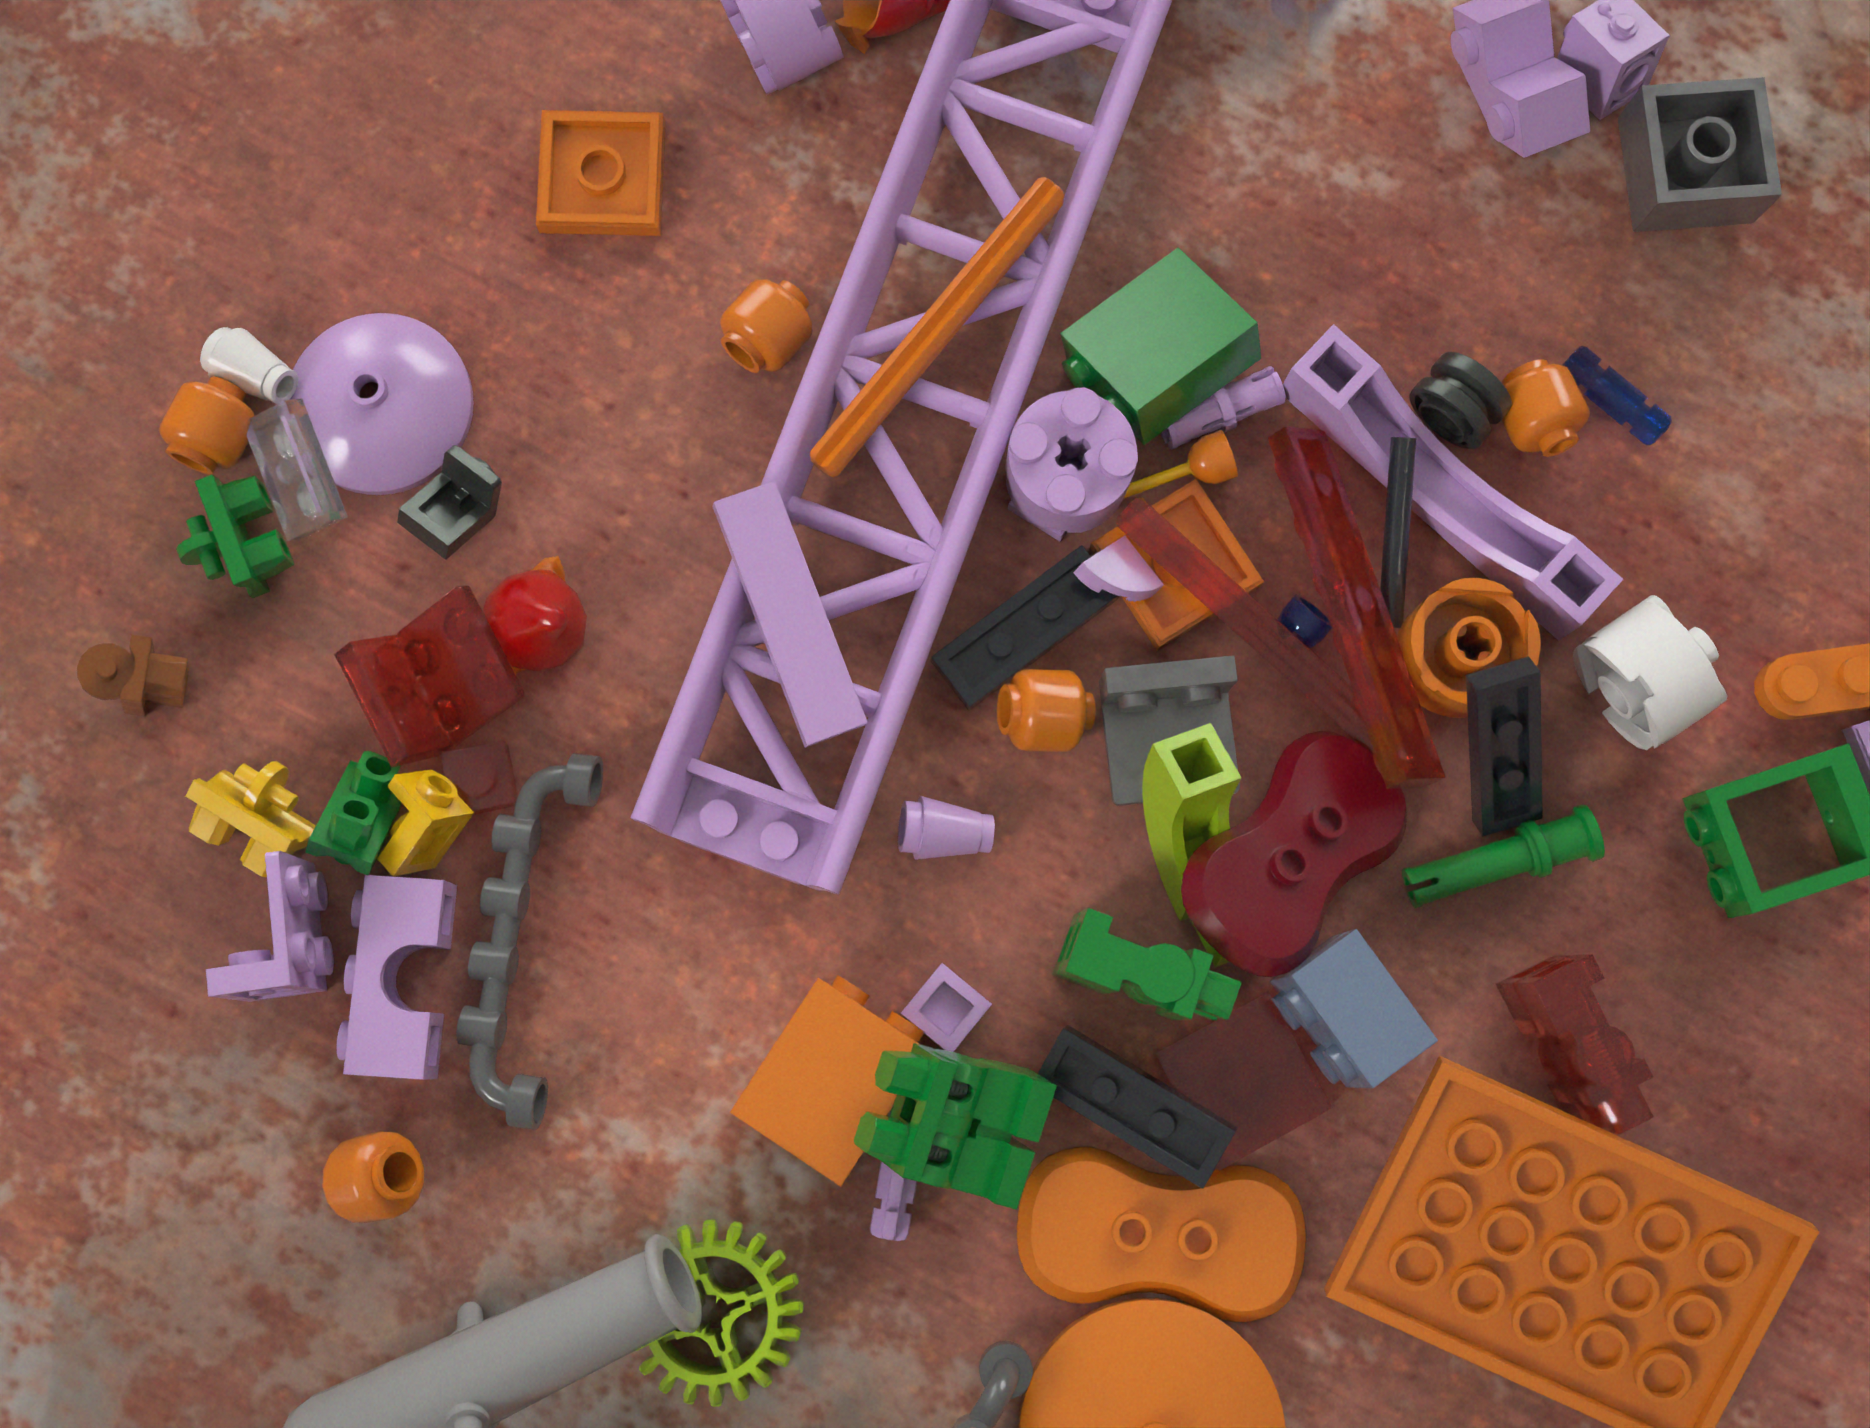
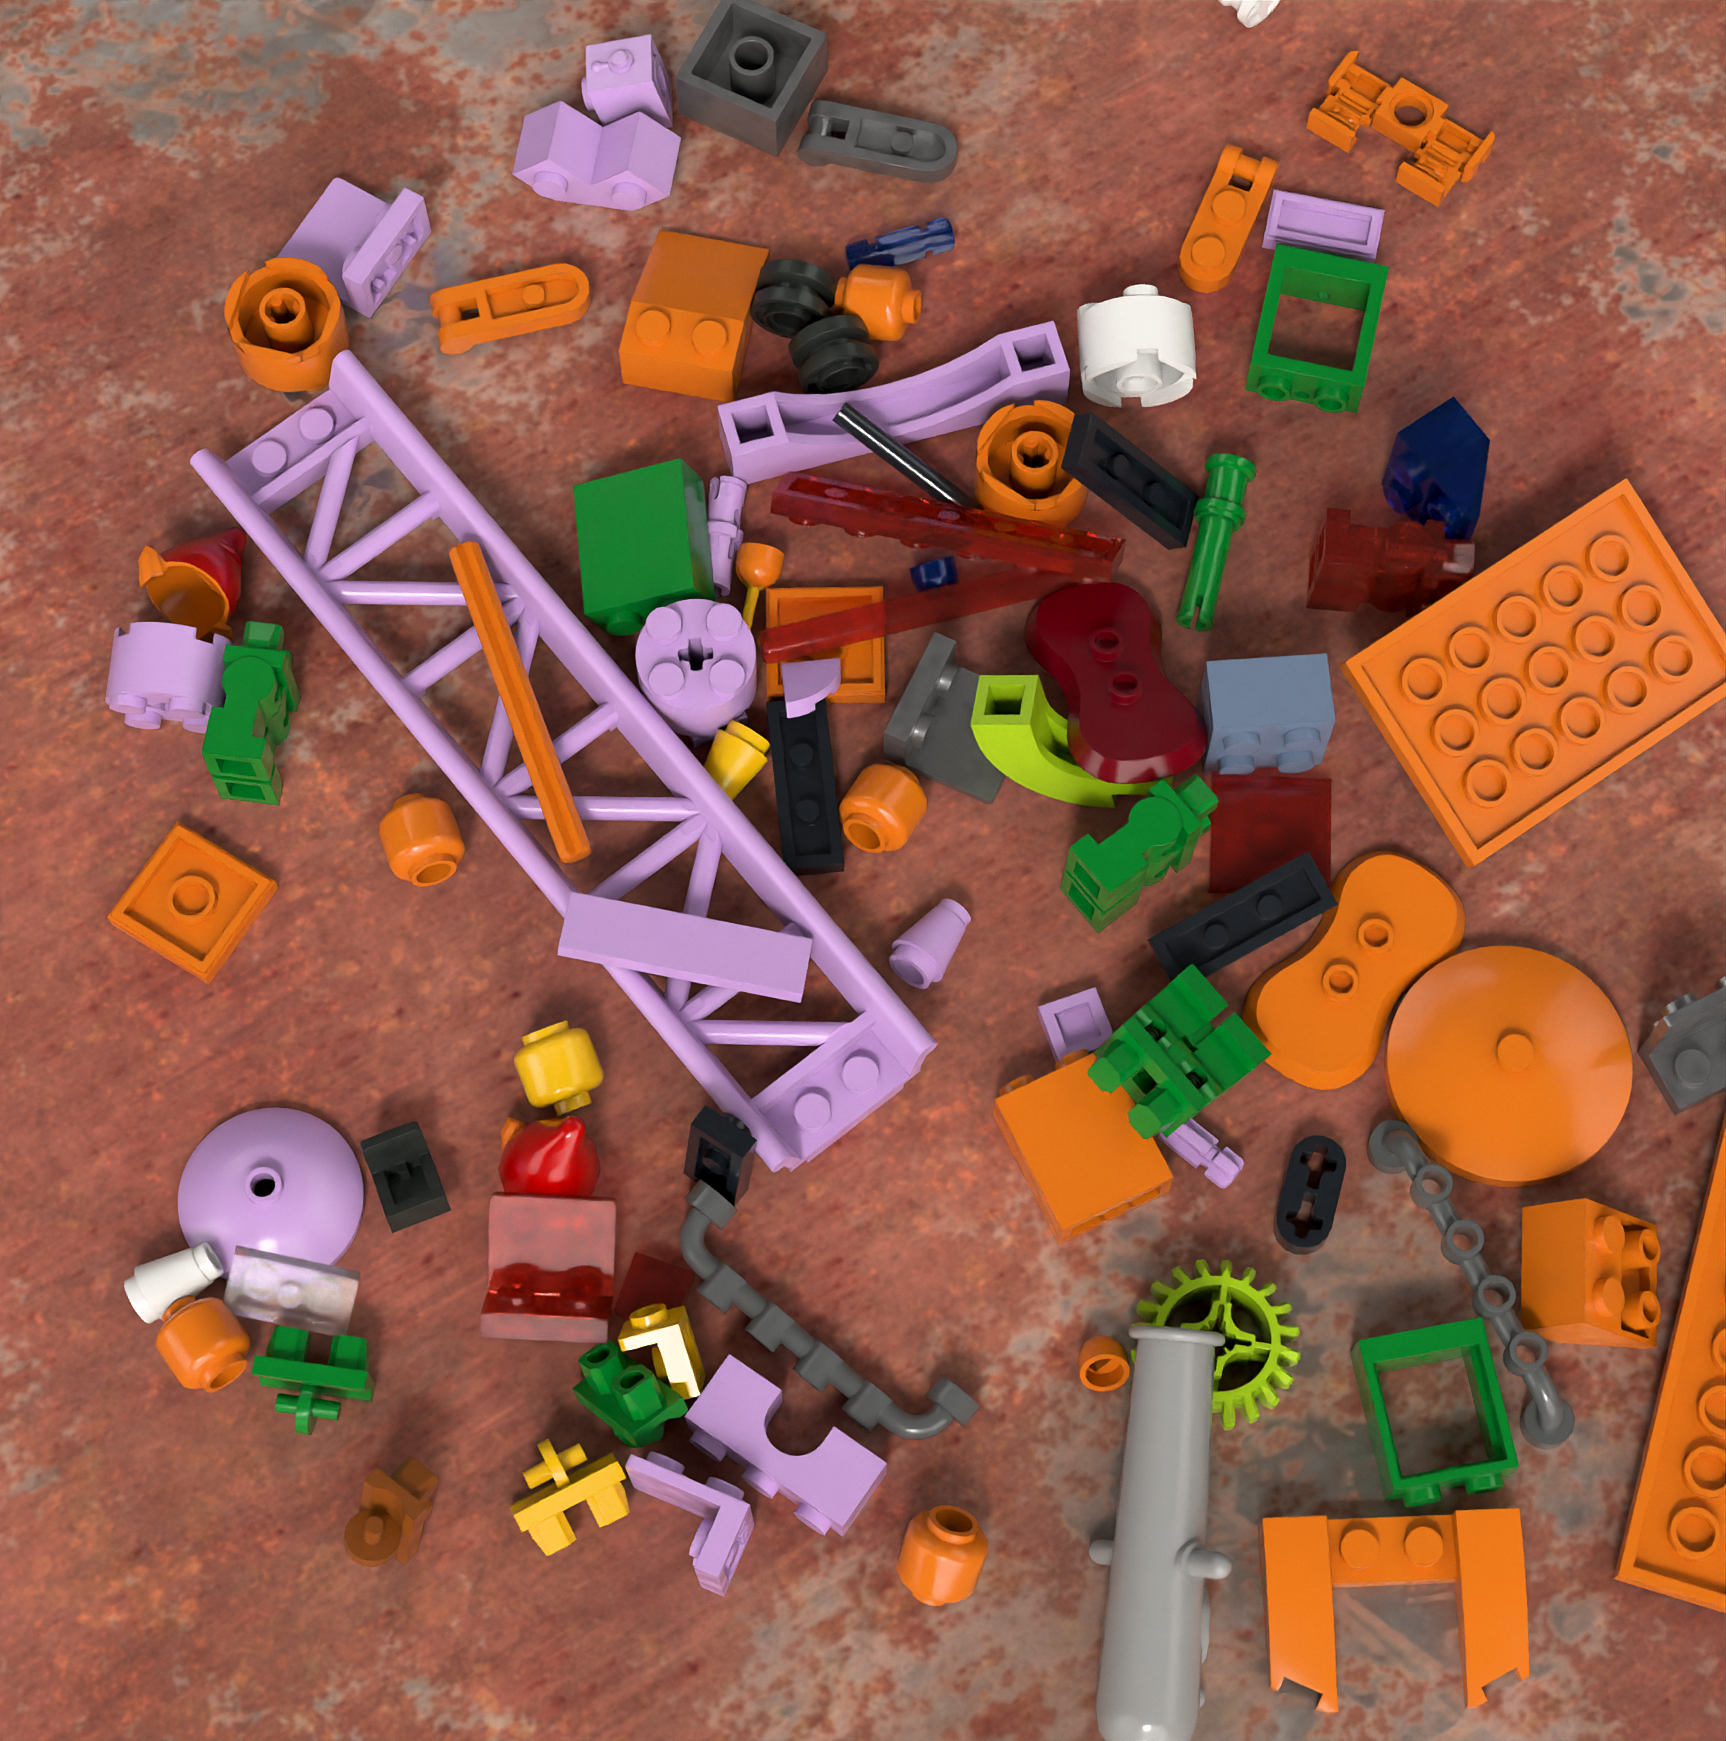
camera: 55 degrees left, 10 degrees down
none -> green hips [201,621,301,806]
none -> orange plate [429,263,591,355]
none -> yellow head [514,1020,604,1116]
none -> orange slope [618,229,770,403]
none -> black plate [683,1105,757,1207]
none -> yellow cone [703,720,771,800]
none -> pearl dark grey wheel [750,259,837,339]
none -> flat silver plate [797,100,957,183]
none -> orange hinge [1078,1335,1130,1392]
none -> black beam [1273,1135,1346,1255]
none -> clear blue slope [1381,396,1490,571]

